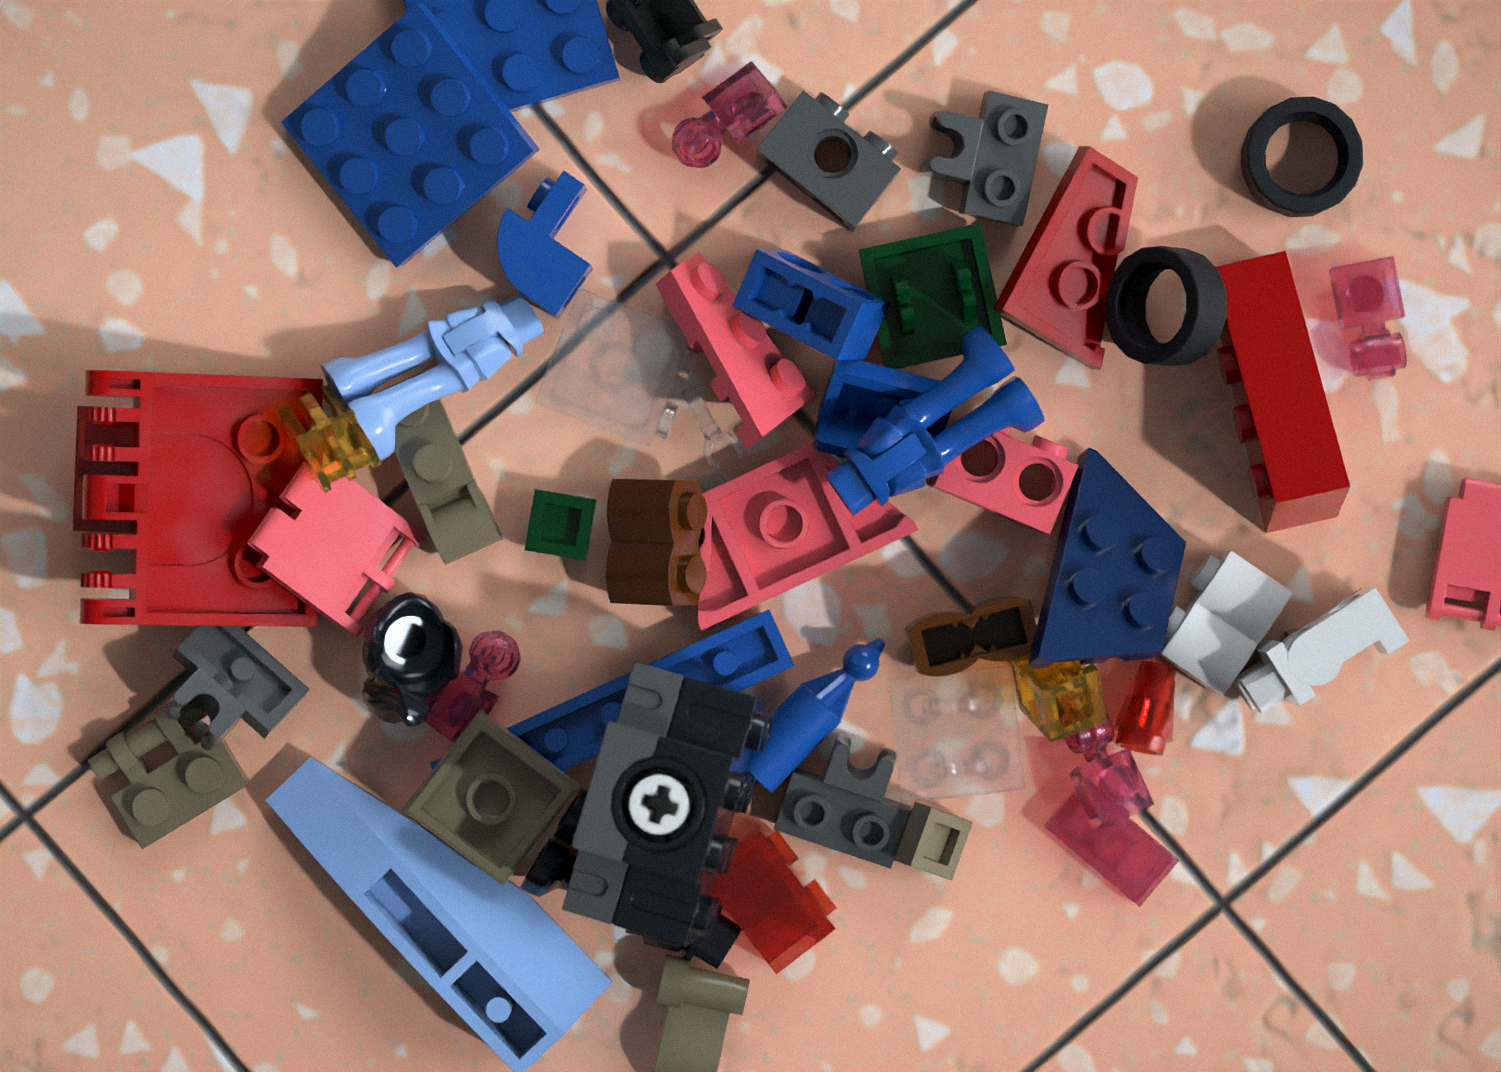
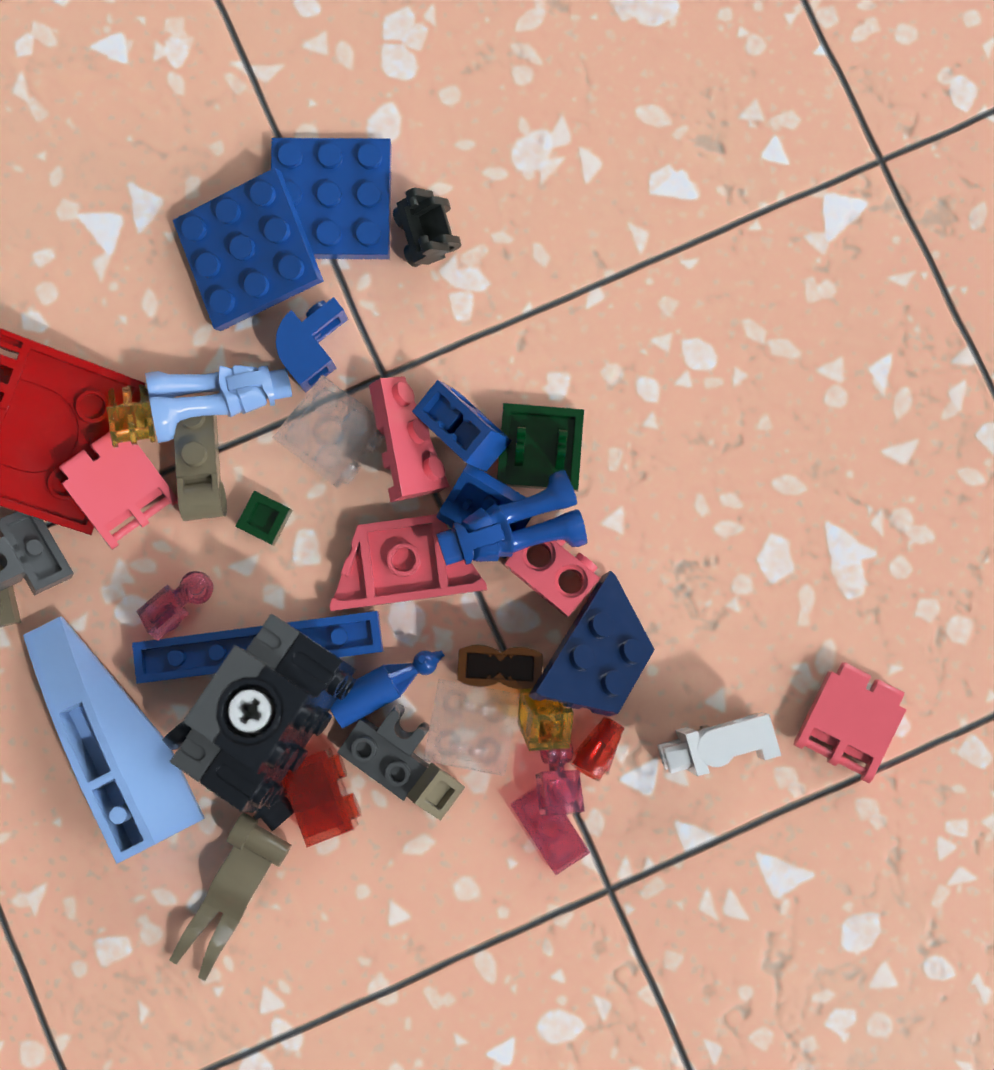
camera: 20 degrees right, 5 degrees down
black hair [362,592,463,727] -> none
dark tan plate [403,709,579,886] -> none
reddish brown brick [606,479,707,606] -> none
clear pink plate [672,61,788,168] -> none
clear hand [682,385,742,470] -> none
dark grey brick [756,90,901,232] -> none
dark grey plate [919,91,1048,227] -> none
red wing [993,146,1138,370] -> none
black tyre [1105,246,1227,366] -> none
white brick [1158,550,1293,696] -> none
red wedge [1216,251,1350,533] -> none
black tyre [1241,96,1364,217] -> none
clear pink plate [1328,256,1407,381] -> none

